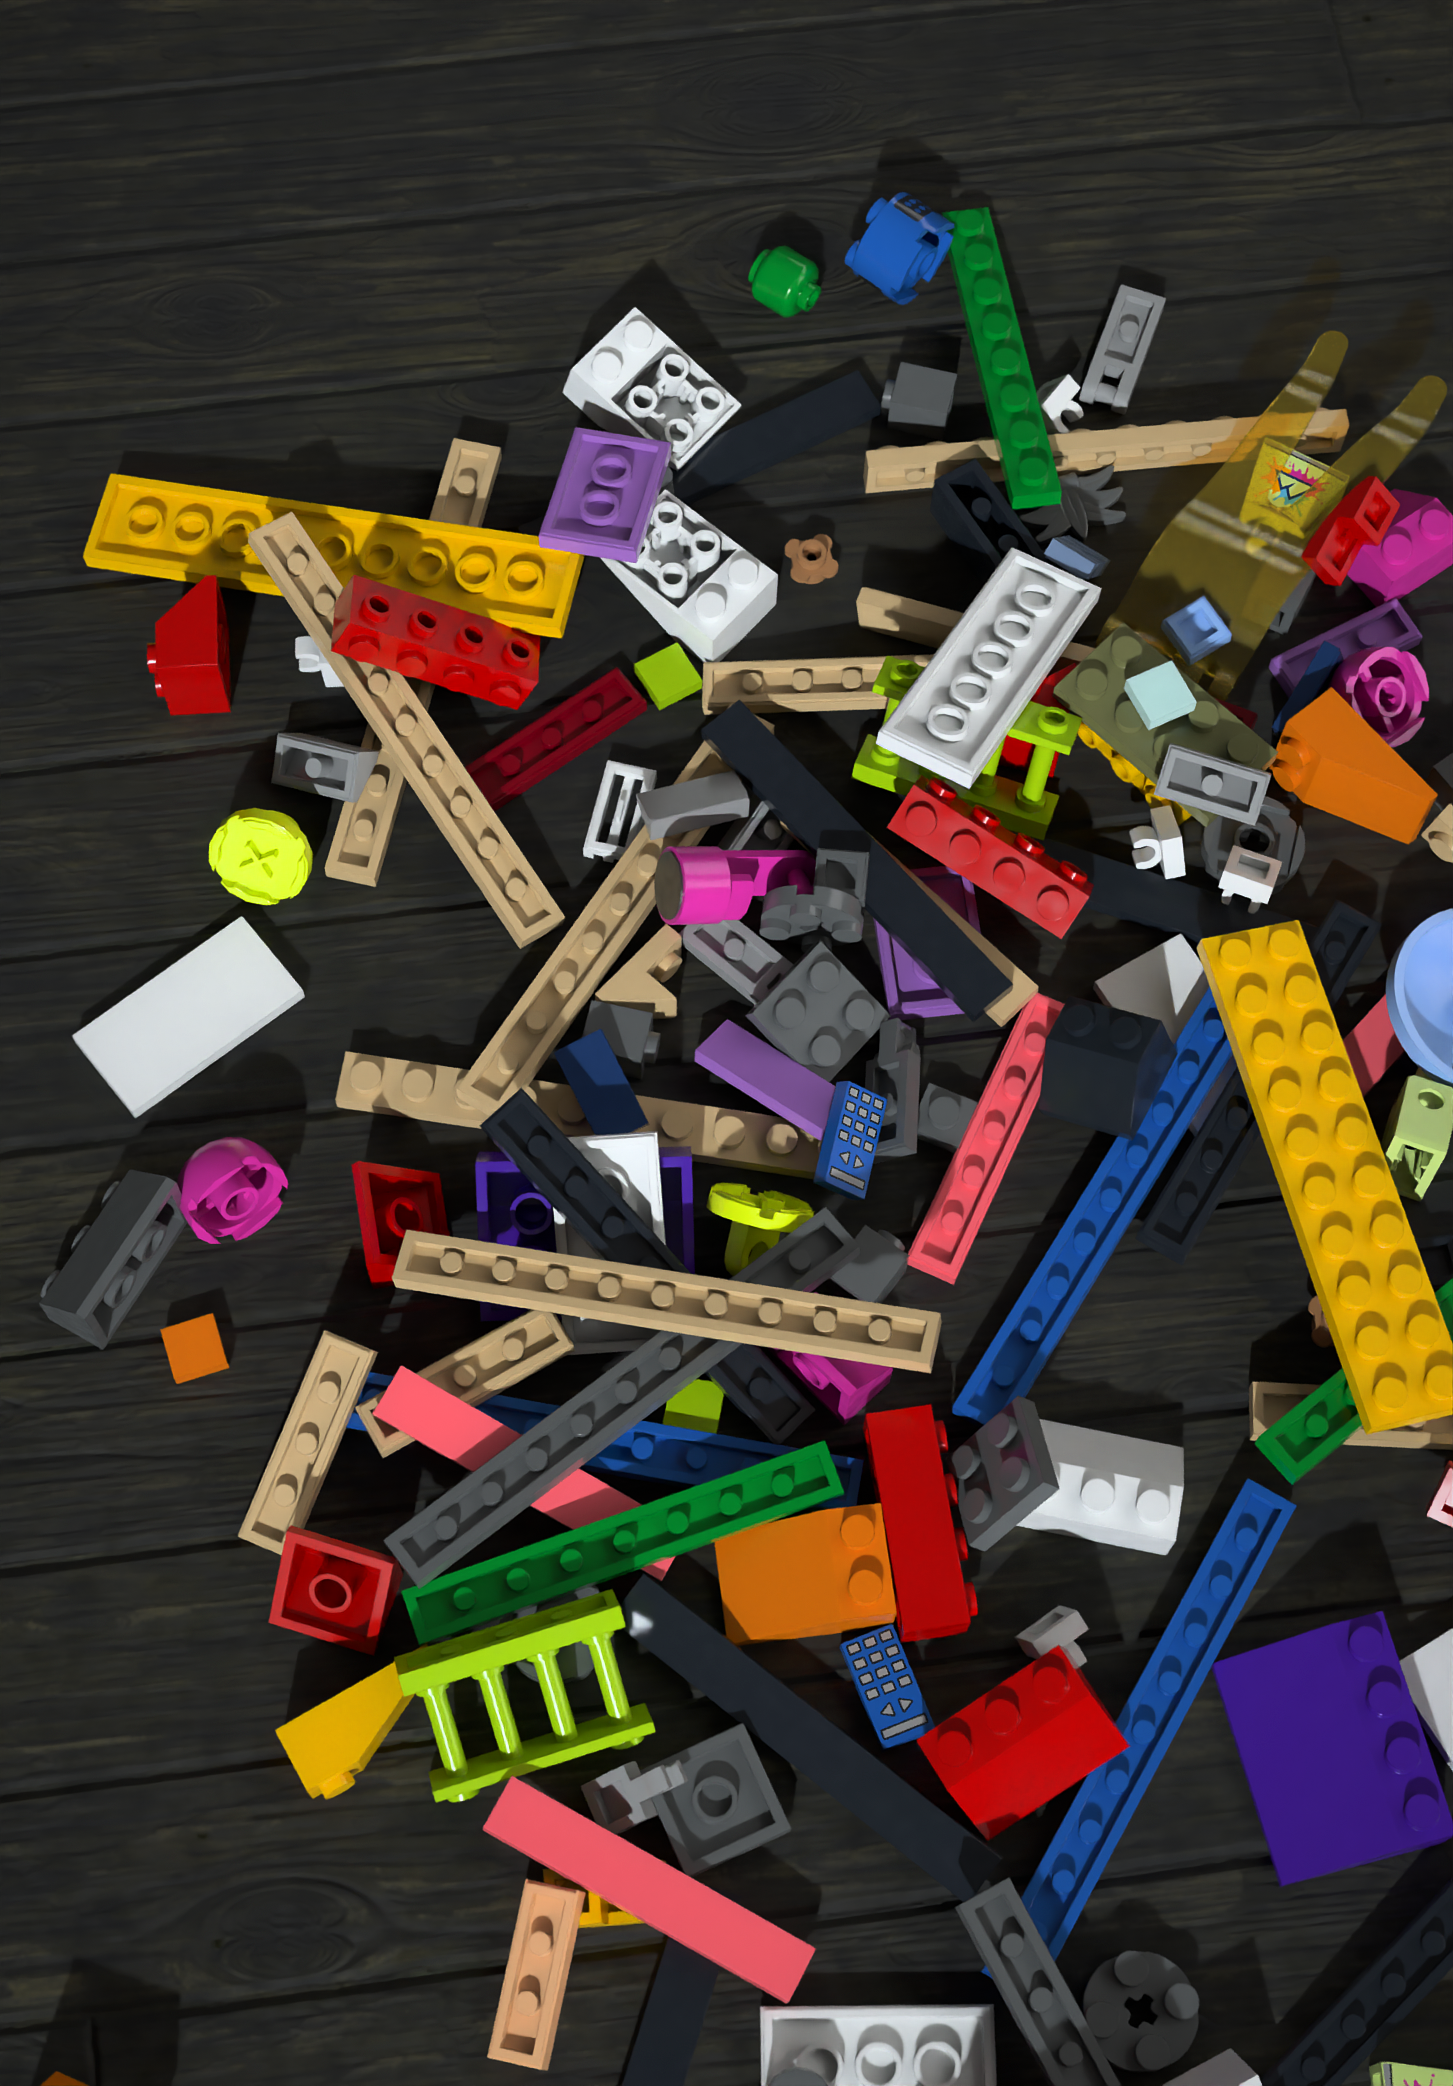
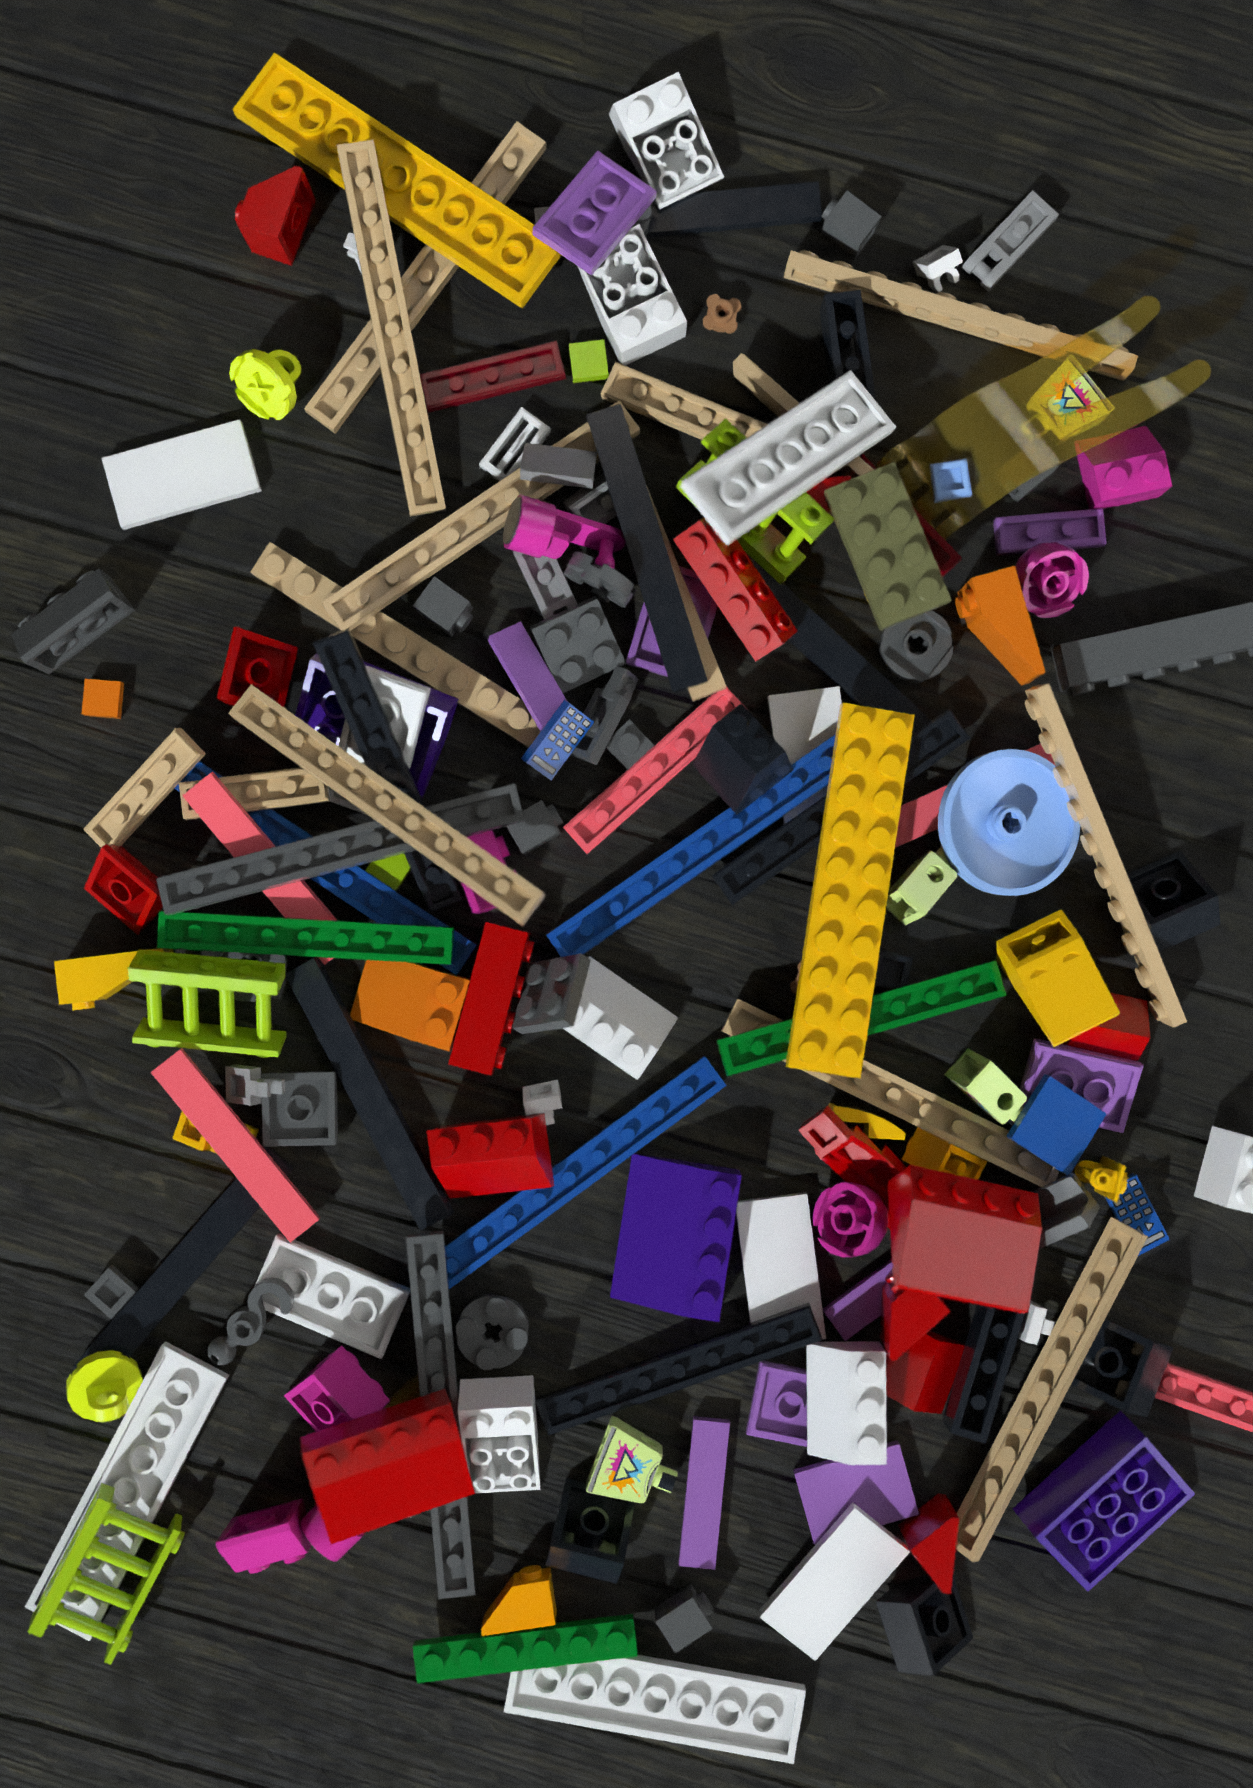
camera: 25 degrees right, 20 degrees up
dark pink cylinder [177,1137,288,1244] -> none
light grey slope [271,733,379,803] -> none
red brick [331,575,540,710] -> none
light nougat tile [487,1879,586,2070] -> none
dark blue tile [554,1029,649,1135] -> none
tan slope [595,924,682,1019] -> none
neon yellow tile [706,1183,814,1276] -> none
green head [748,245,821,318] -> none
dark grey tile [813,848,870,907] -> none
tile [840,1624,935,1753] -> none
blue brick [844,192,954,305] -> none
green plate [942,207,1062,510] -> none
dark grey piece [1019,465,1126,546] -> none
sand blue tile [1044,536,1111,580] -> none
light aqua tile [1124,660,1197,730] -> none
white tile [1129,805,1186,879] -> none
light grey slope [1154,743,1271,826] -> none
white tile [1218,845,1282,914] -> none
dark blue tile [1272,640,1344,740] -> none
red slope [1301,476,1400,586] -> none

